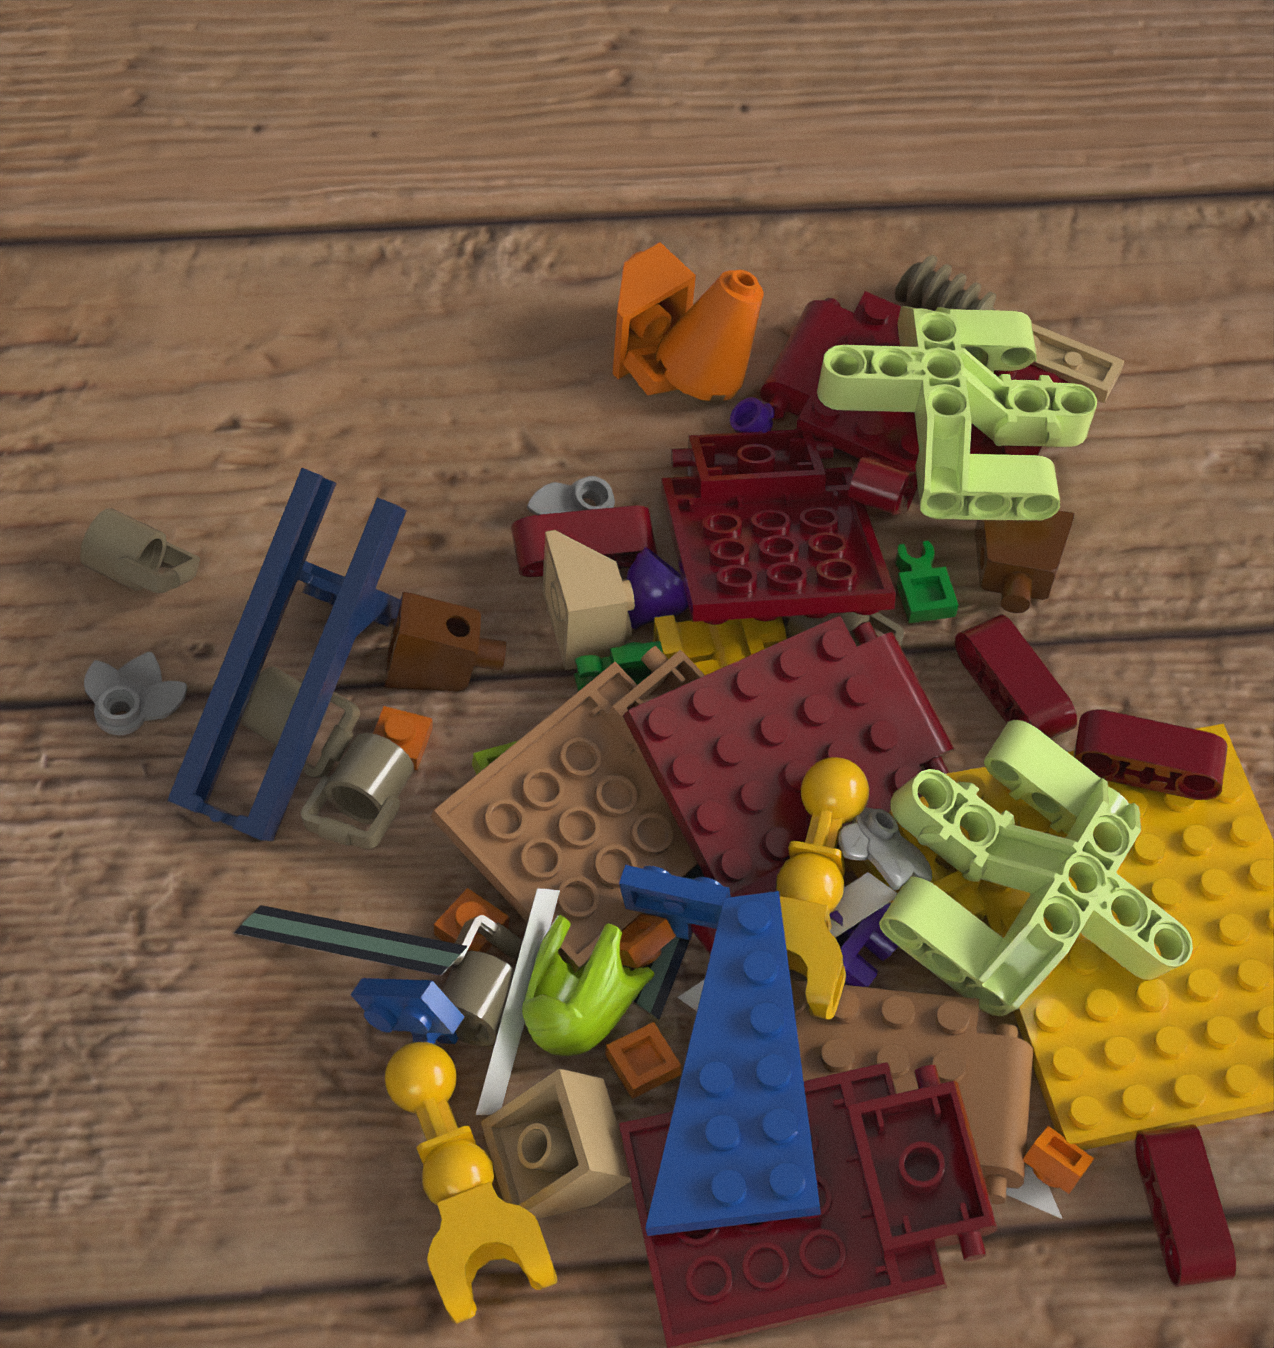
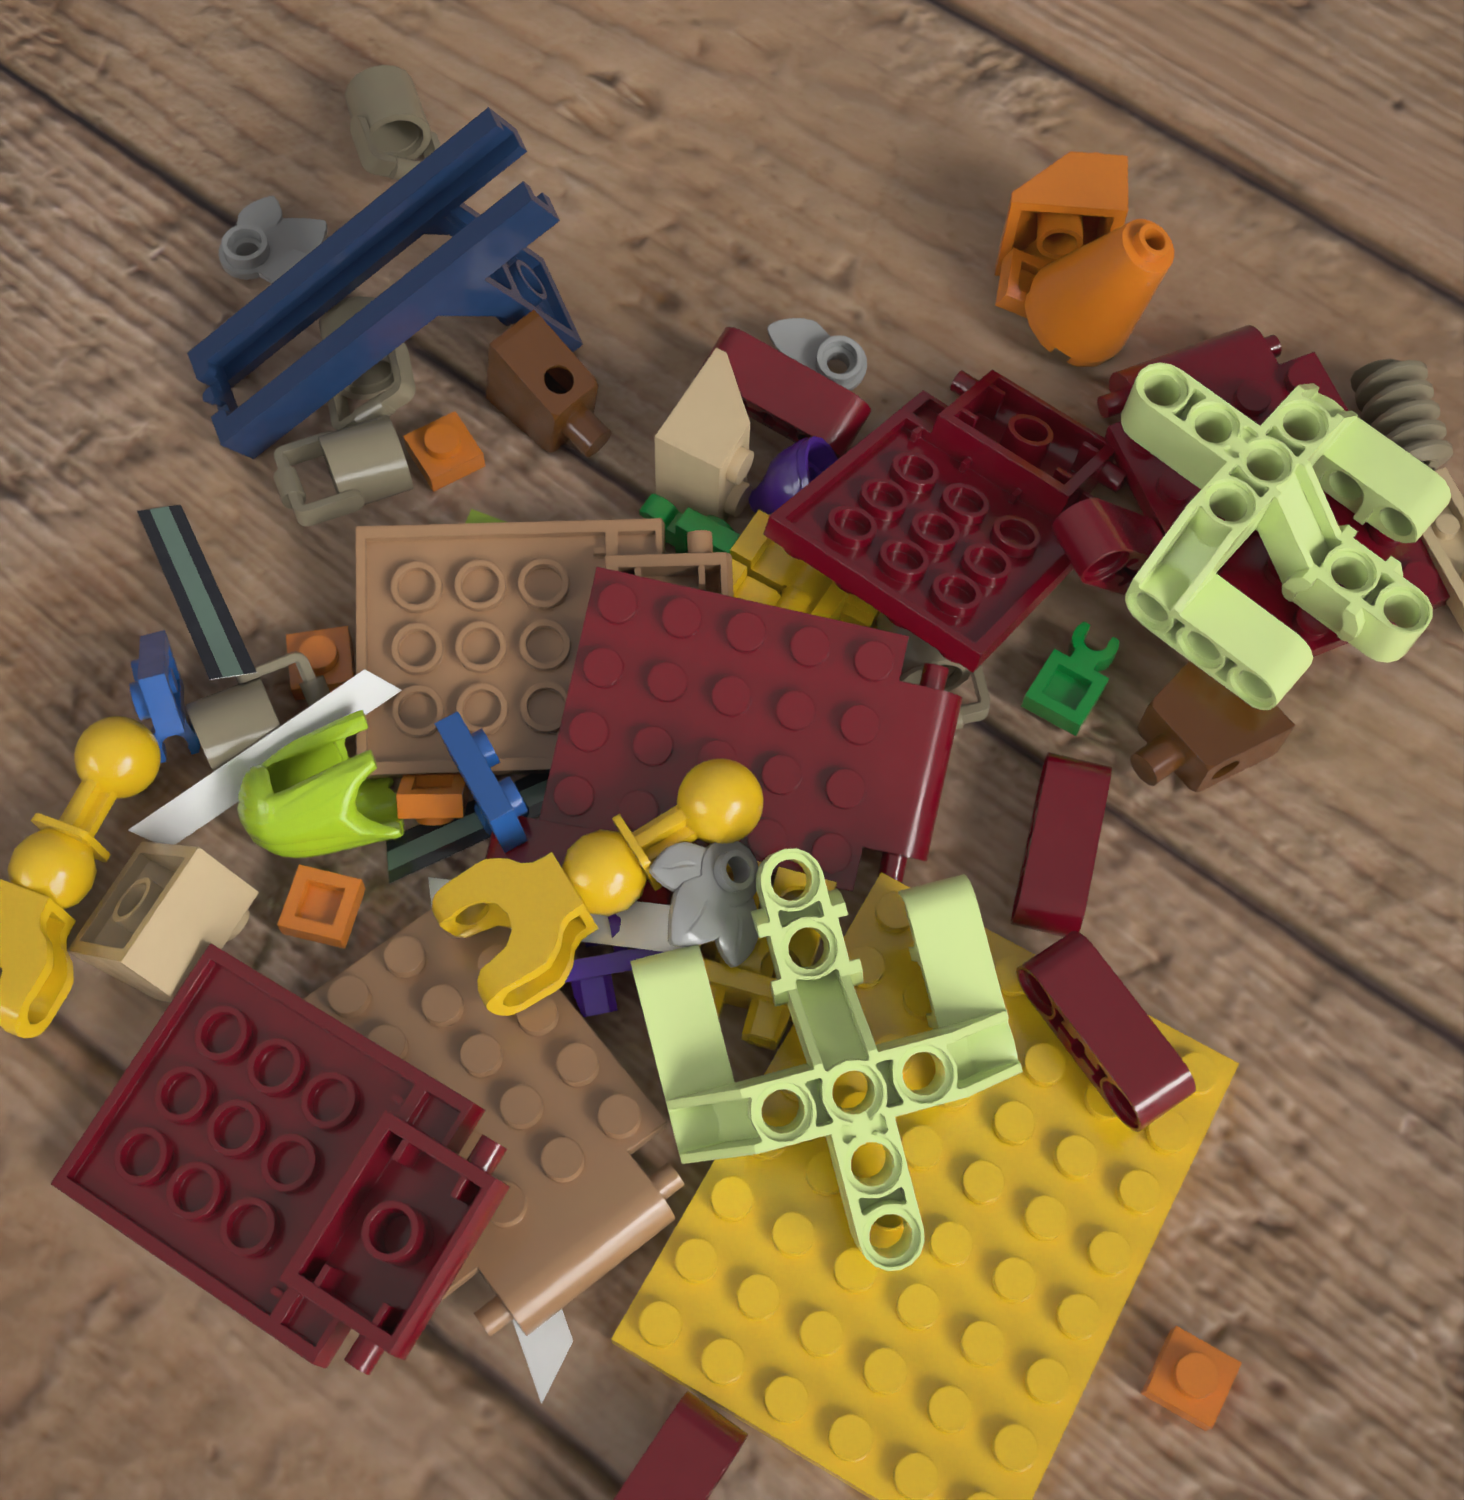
camera: 45 degrees right, 10 degrees up
blue wing [645,891,821,1236] -> none
dark purple plate [730,397,774,433] -> none
orange plate [1023,1126,1095,1194] -> none

